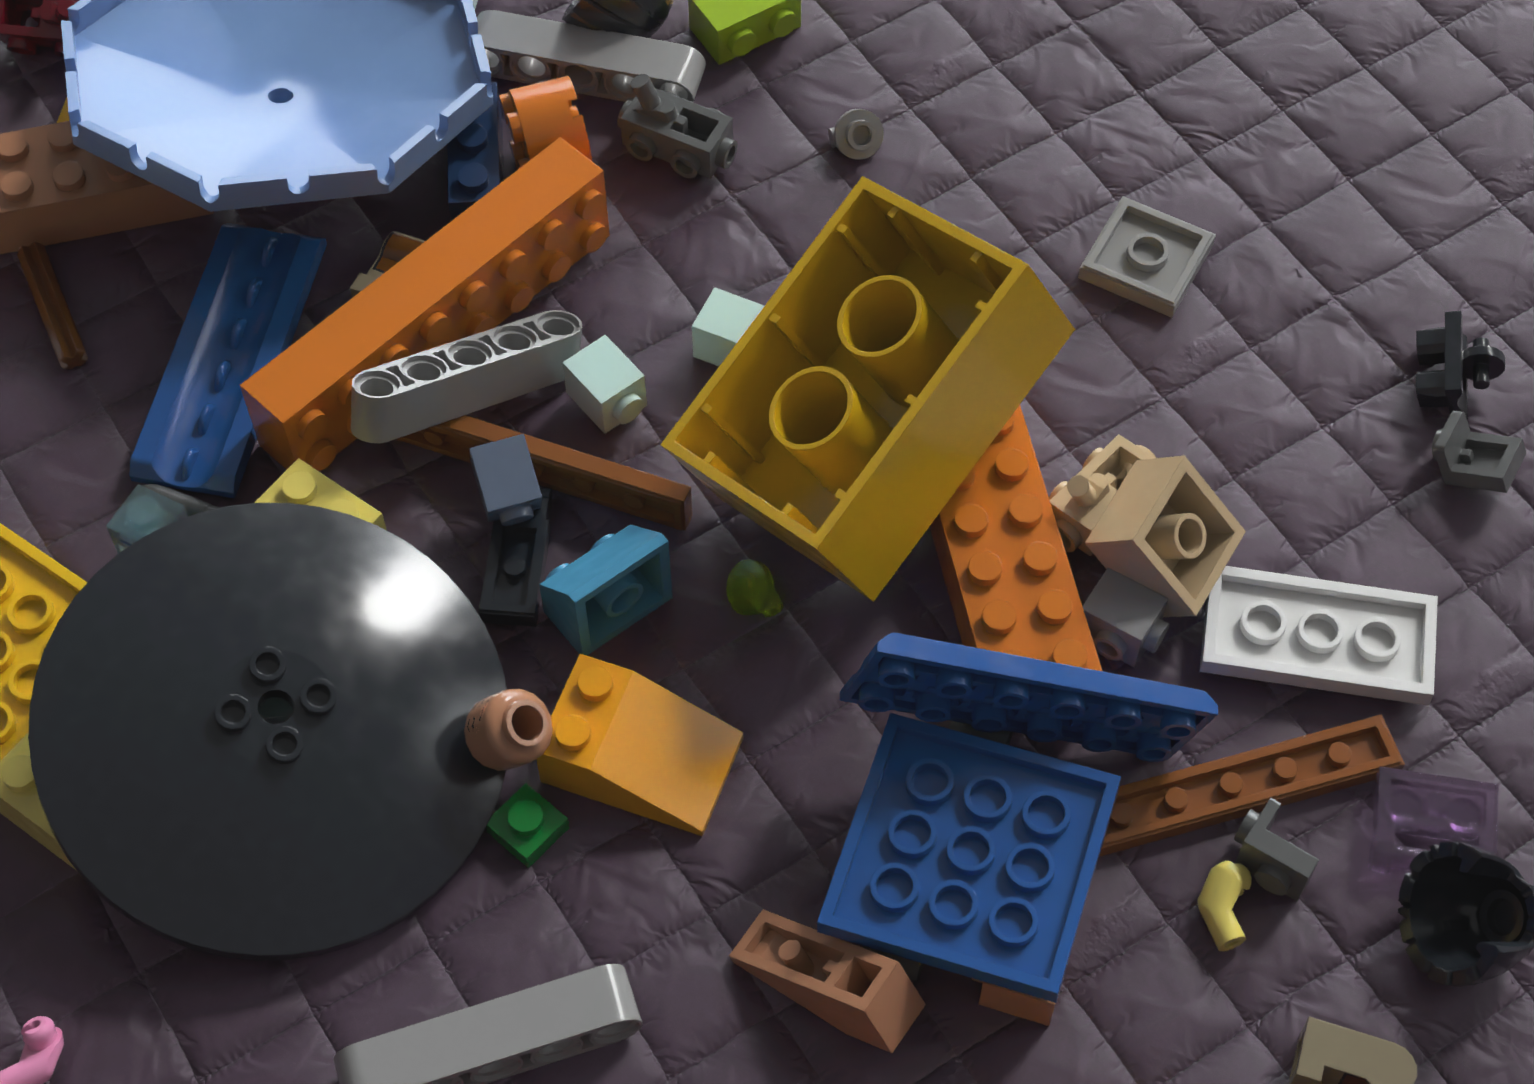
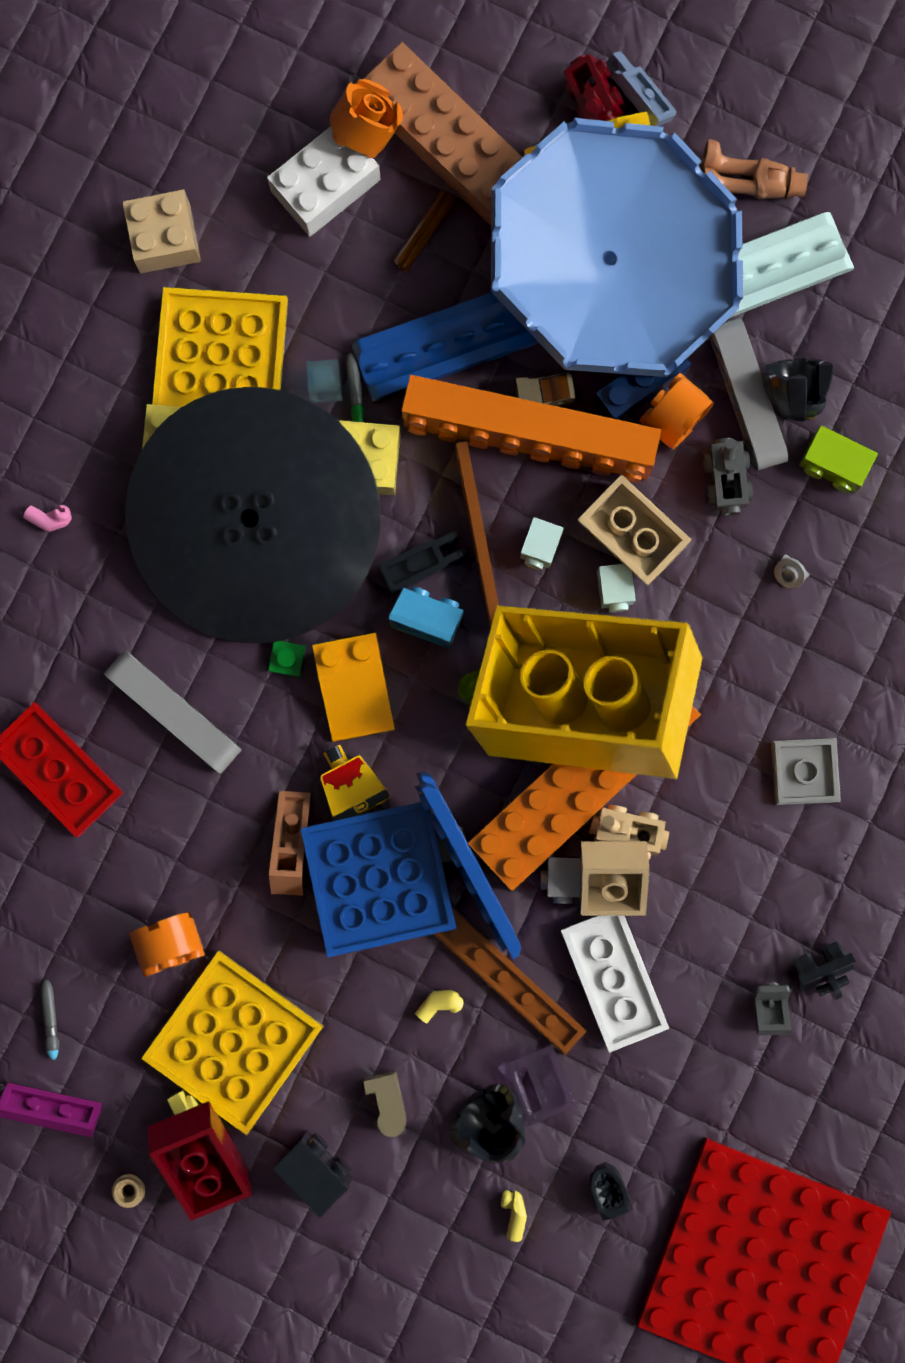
camera: 60 degrees right, 25 degrees up
light grey beam [351,310,582,443] -> none
nougat head [464,689,553,771] -> none
sand blue brick [469,434,542,526] -> none
dark grey bracket [1234,798,1320,902] -> none
none -> torso [320,745,392,821]
none -> tan slope [577,474,692,586]

